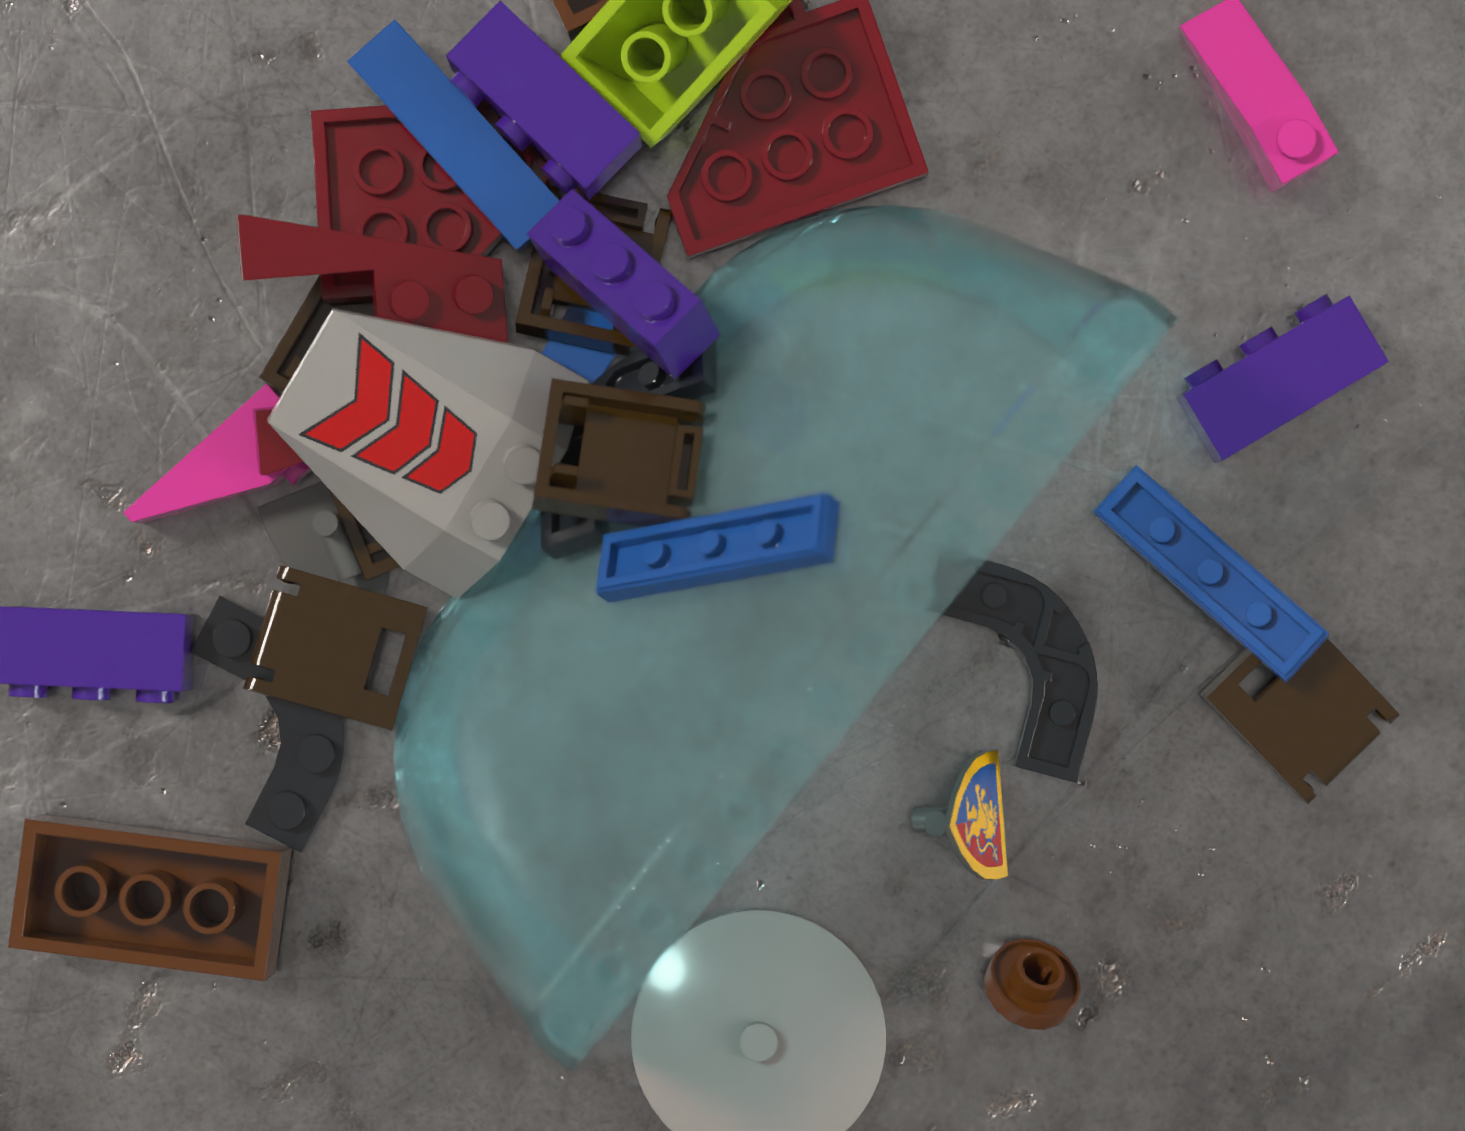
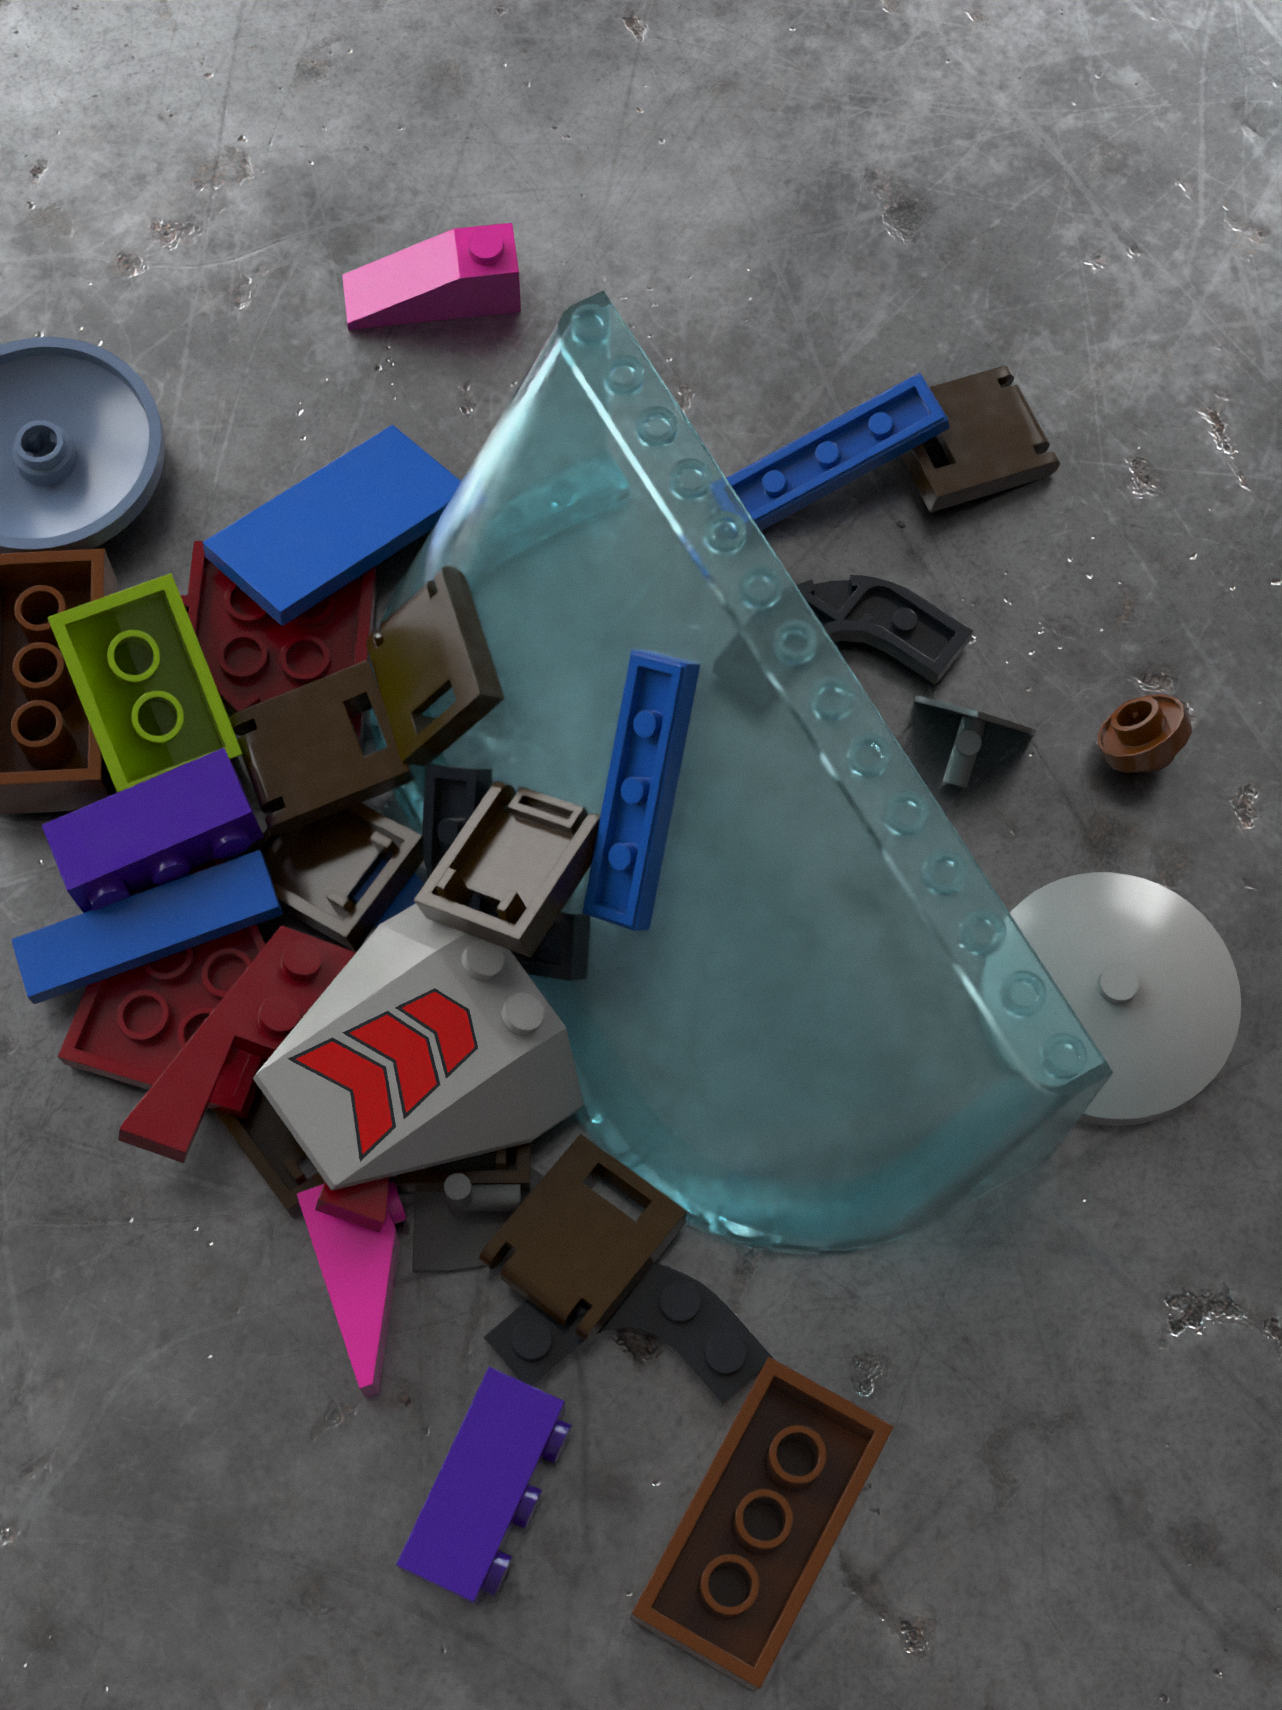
camera: 70 degrees left, 20 degrees down
dark purple brick [526,189,721,380] -> none
dark purple brick [1176,294,1389,463] -> none
none -> blue tile [202,424,471,626]
none -> dark brown container [229,660,416,835]
none -> dark brown container [366,566,505,767]

